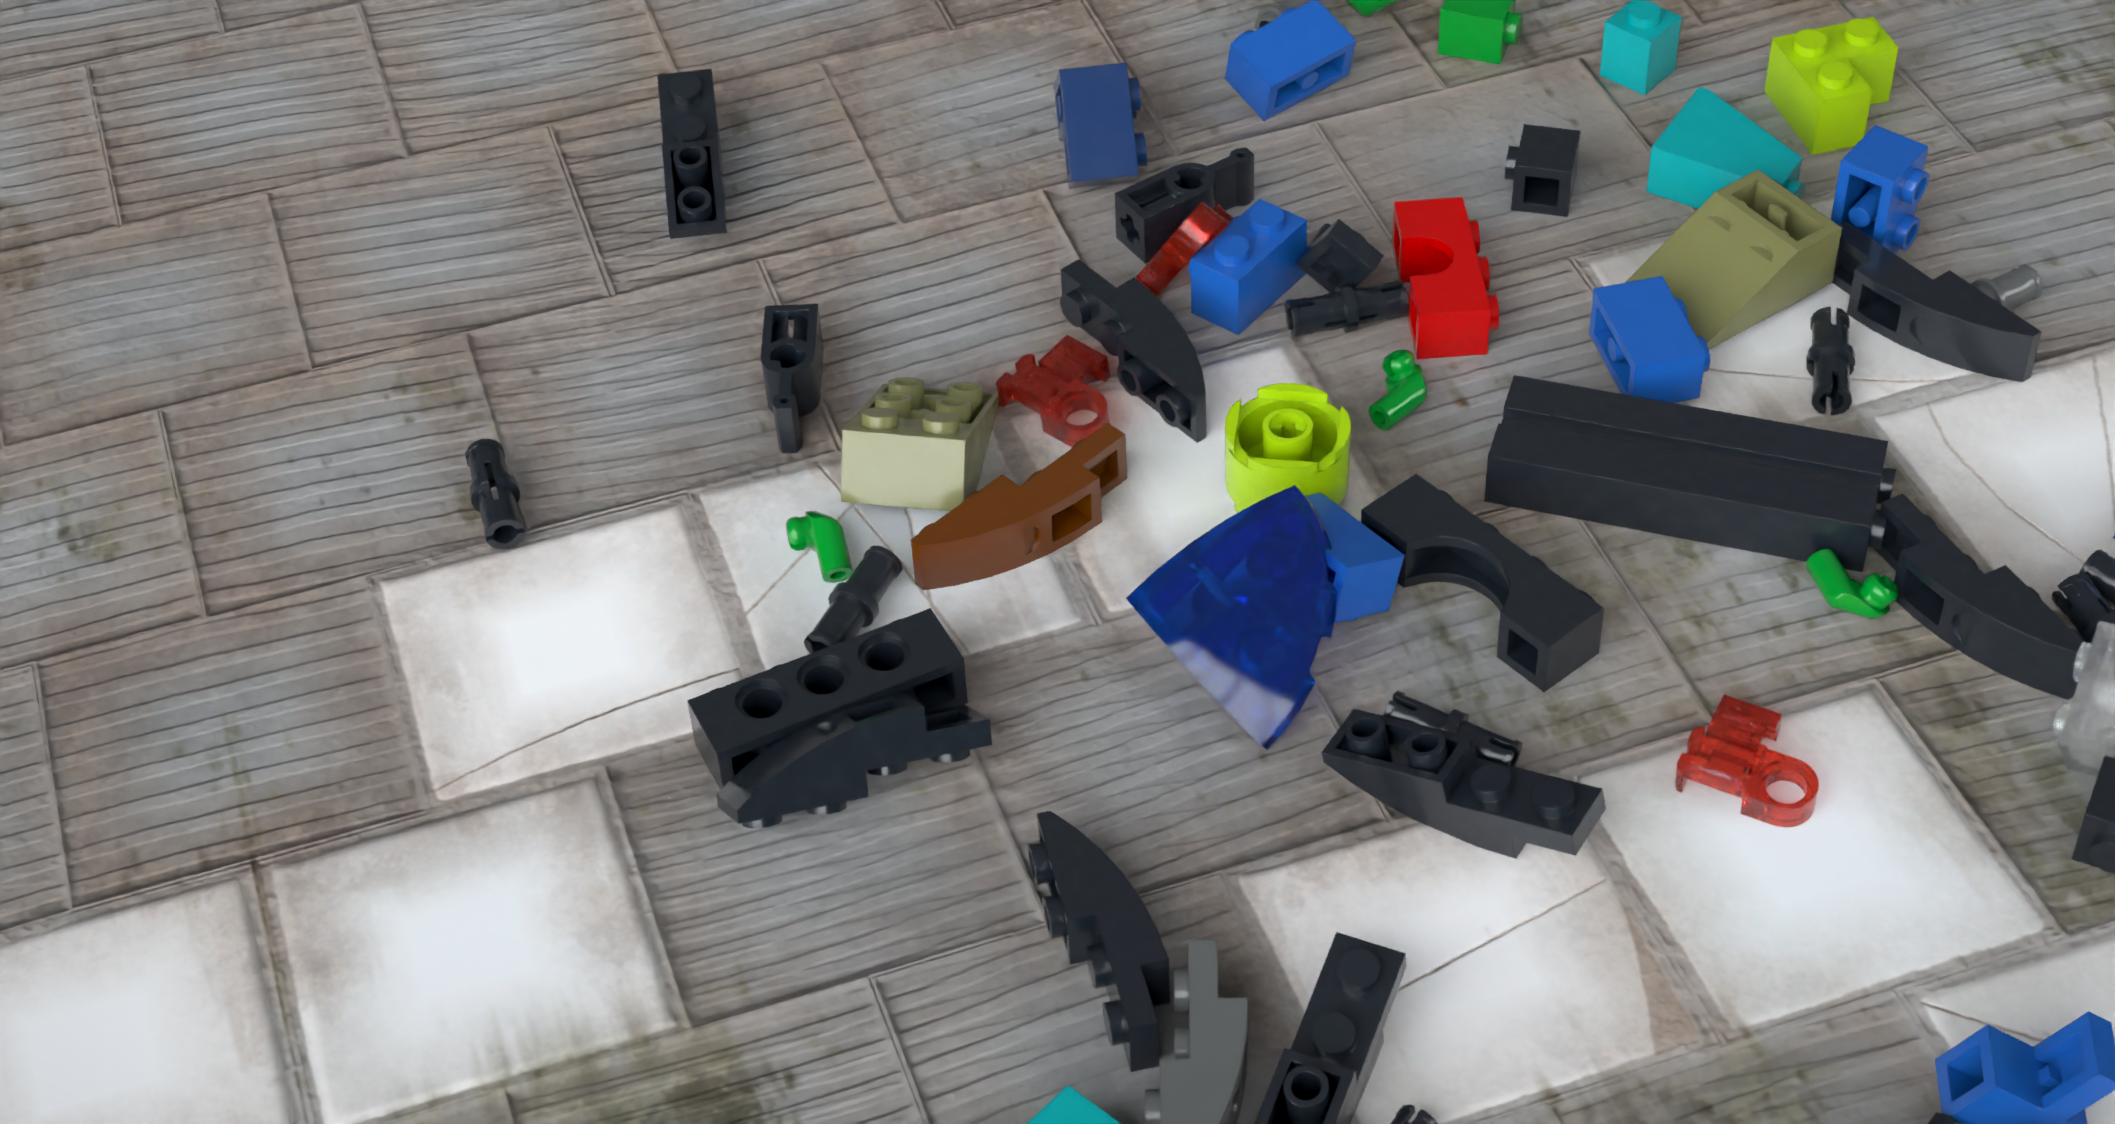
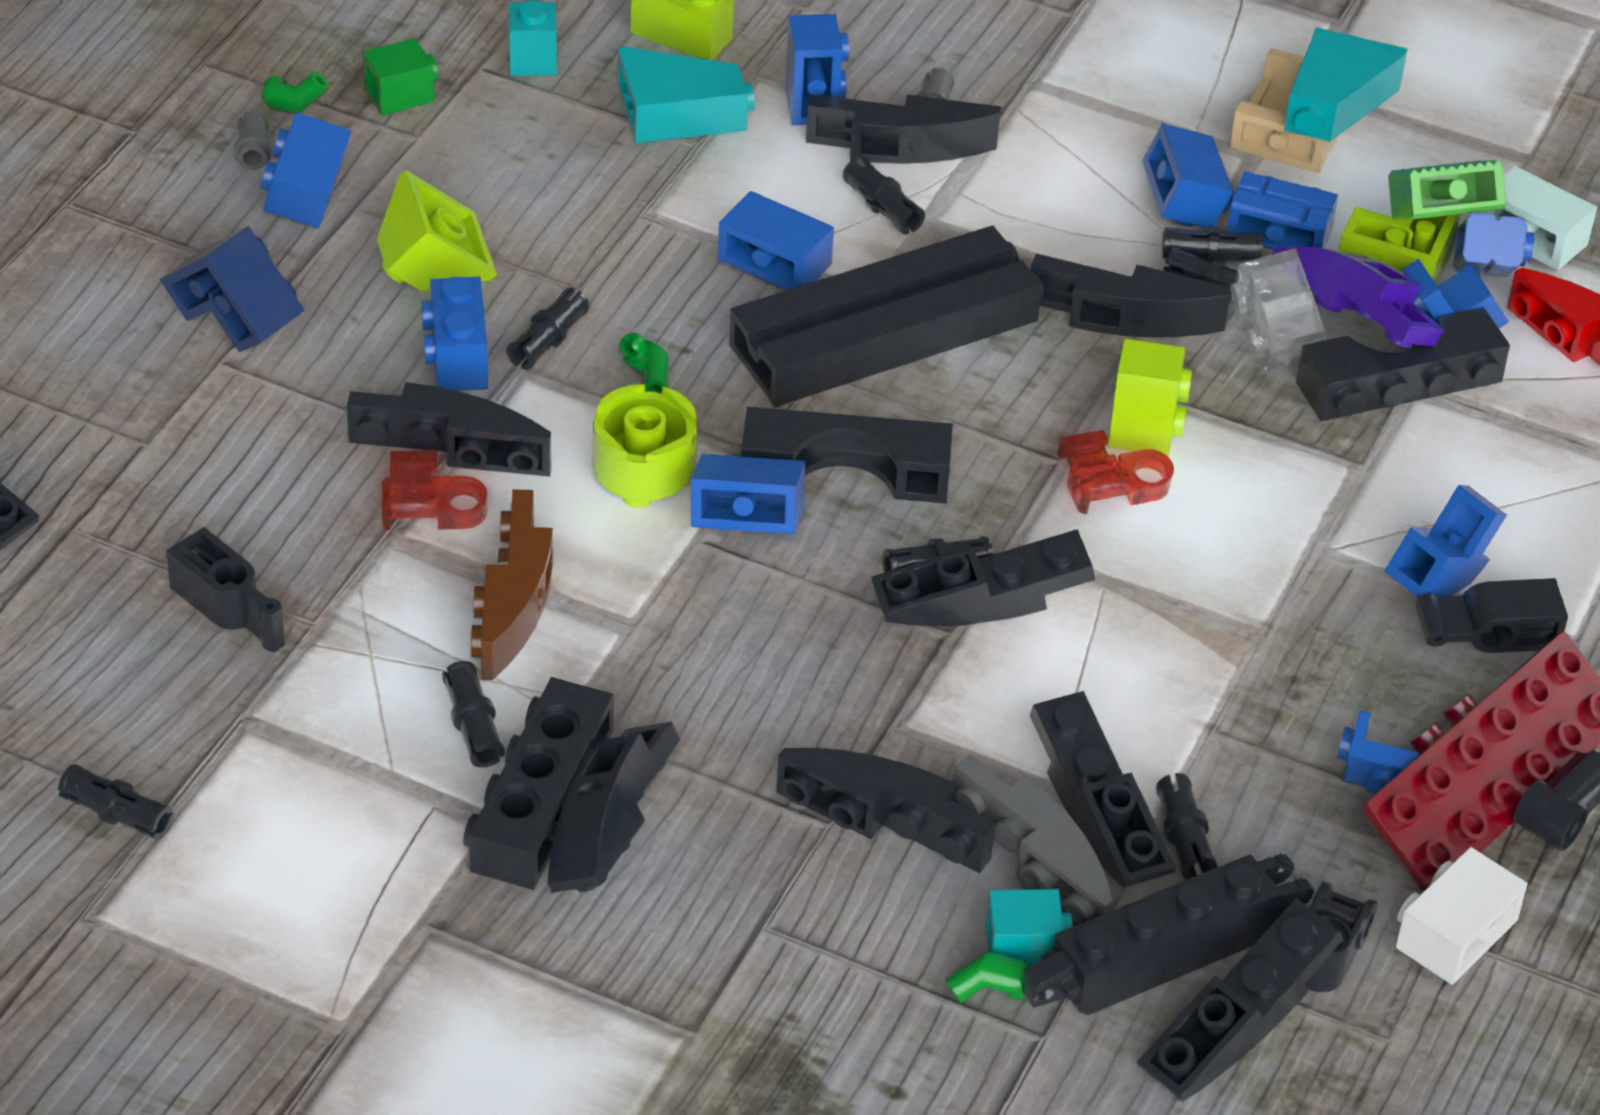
camera: 50 degrees left, 0 degrees up
green arm [786,511,853,583] -> none
slope [841,377,1000,511] -> none
black piece [1115,147,1254,264] -> none
clear blue brick [1126,485,1337,750] -> none
clear red piece [1135,200,1233,296] -> none
black bracket [1296,219,1384,293] -> none
red arch [1392,197,1499,359] -> none
black brick [1505,124,1581,217] -> none
olive slope [1625,170,1842,350] -> none
green arm [1806,549,1898,619] -> none
none -> lime slope [376,170,497,292]
none -> lime brick [1108,338,1192,457]

